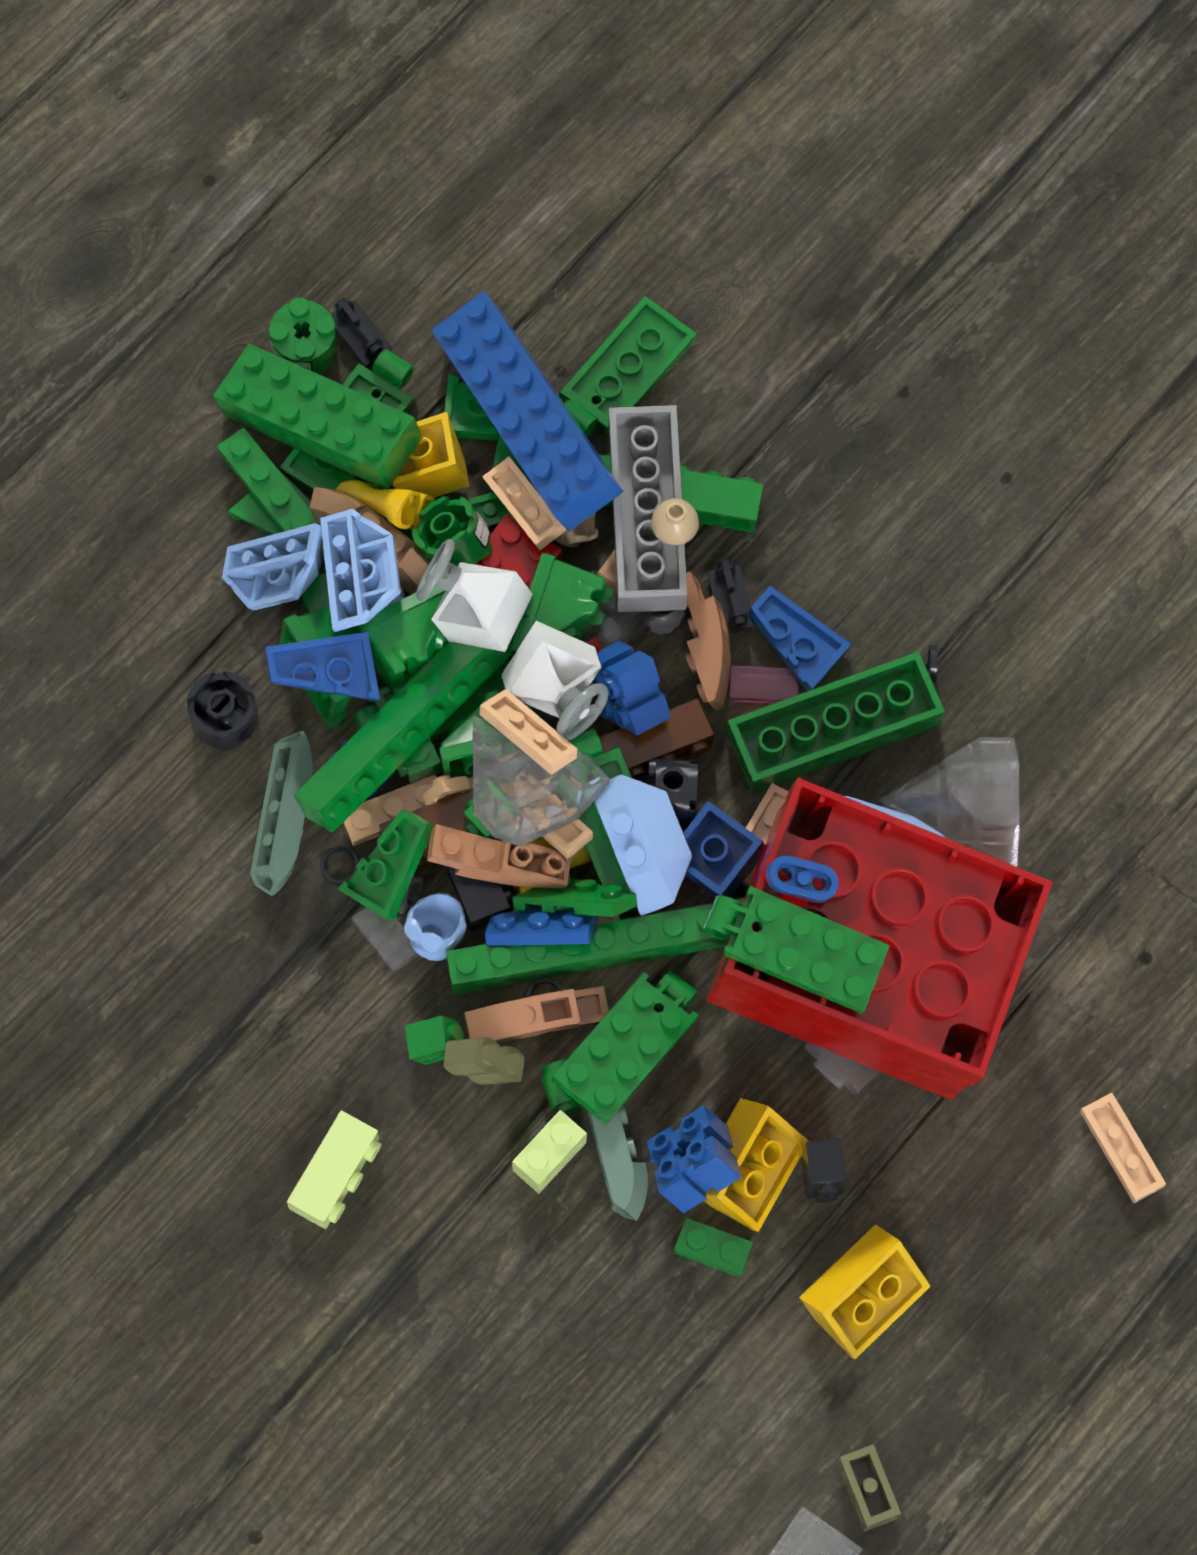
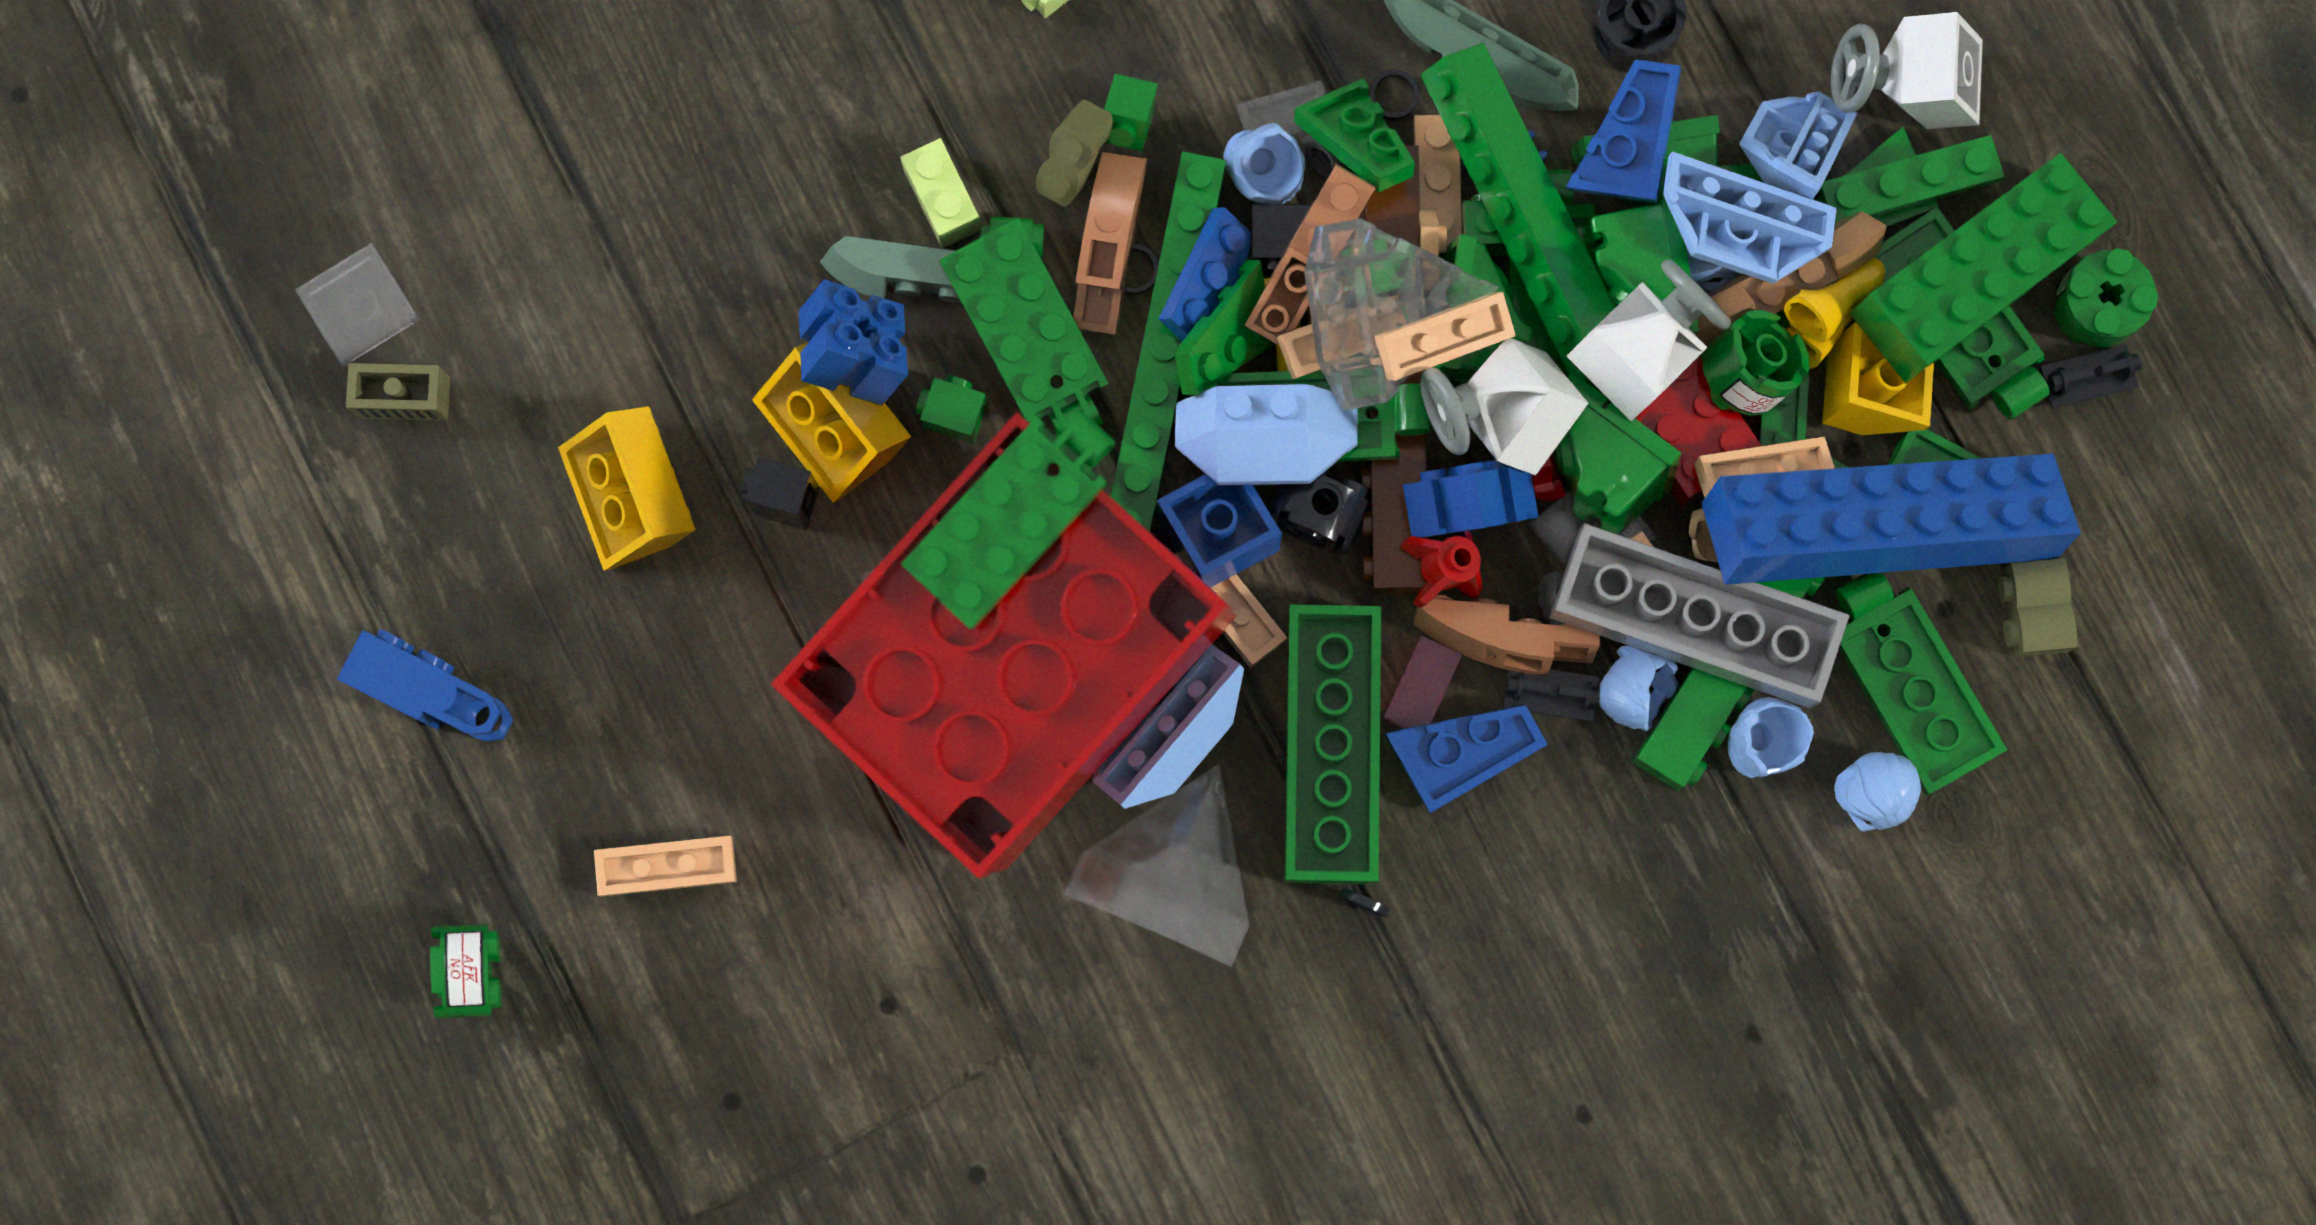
camera: 115 degrees right, 10 degrees up
tan brick [651,498,699,545] -> none
green plate [674,1218,753,1278] -> none
blue plate [766,856,839,903] -> none
none -> blue brick [337,629,514,742]
none -> green brick [916,375,988,444]
none -> red brick [1400,530,1483,608]
none -> light blue hair [1599,645,1678,731]
none -> light blue hair [1728,697,1814,778]
none -> white piece [1830,12,1982,129]
none -> light blue hair [1834,752,1921,832]
none -> olive brick [1997,558,2077,657]

